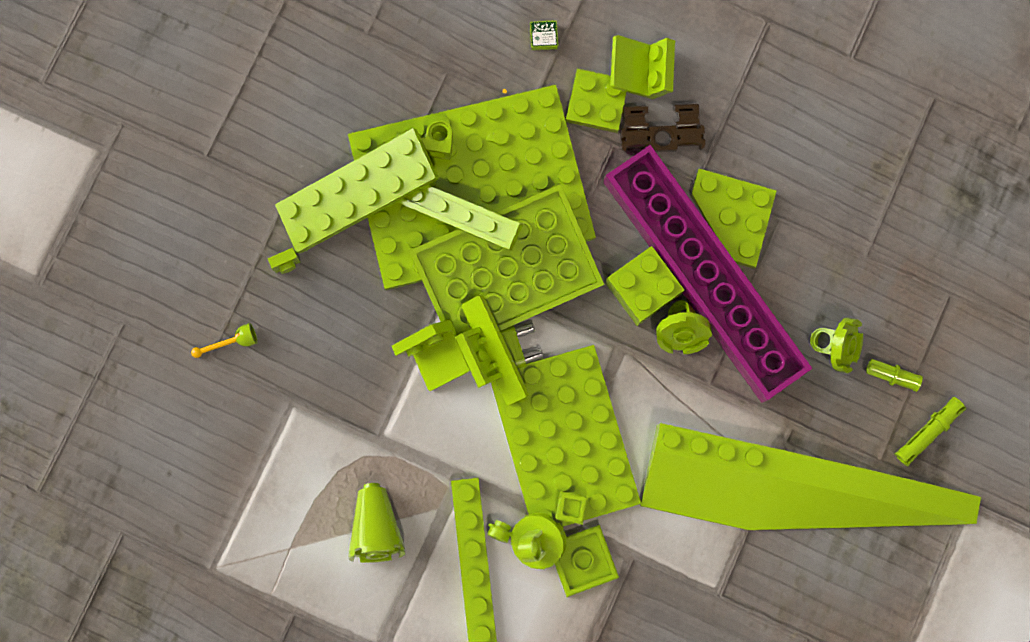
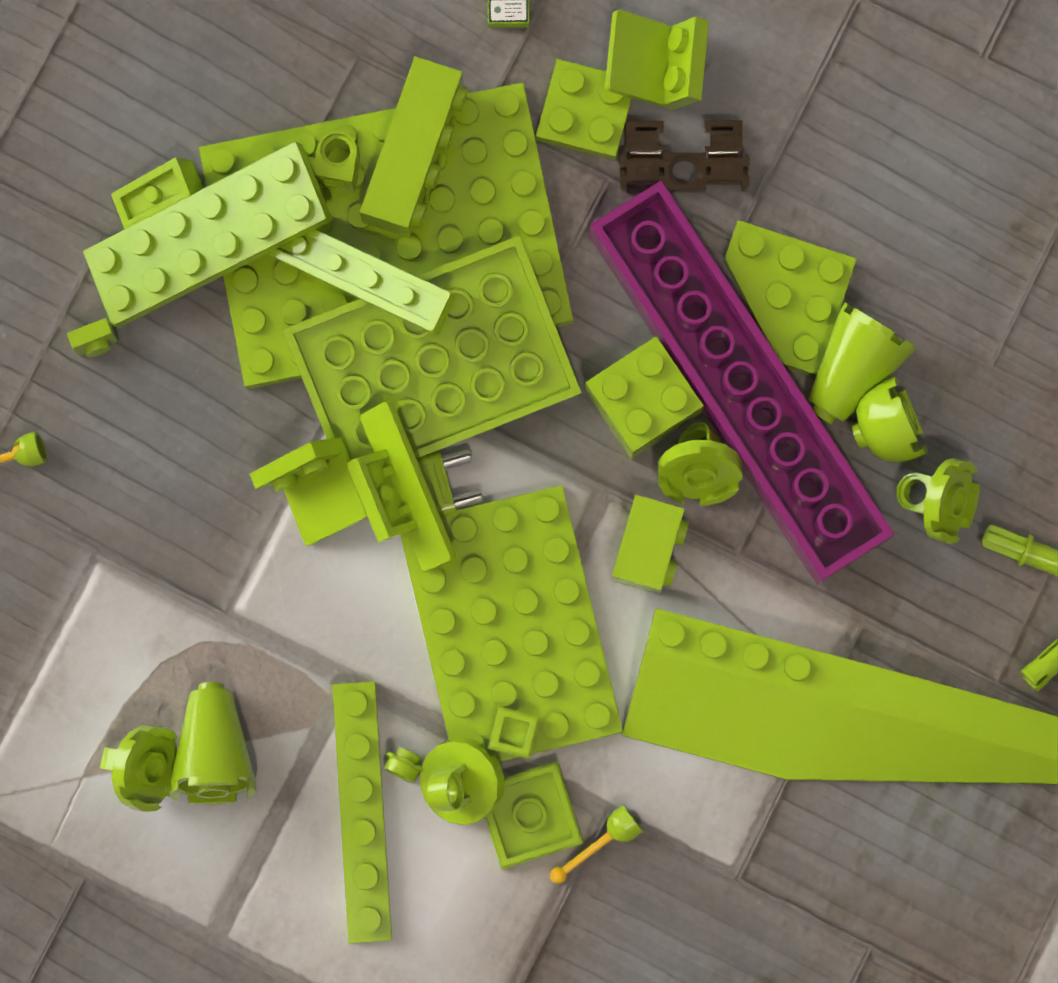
camera: 10 degrees right, 0 degrees up
none -> lime tile [99,724,179,812]
none -> lime plate [111,157,204,229]
none -> lime brick [359,56,468,238]
none -> hinge [550,804,644,884]
none -> lime brick [611,494,689,594]
none -> lime cone [808,303,917,425]
none -> lime cylinder [851,376,928,463]

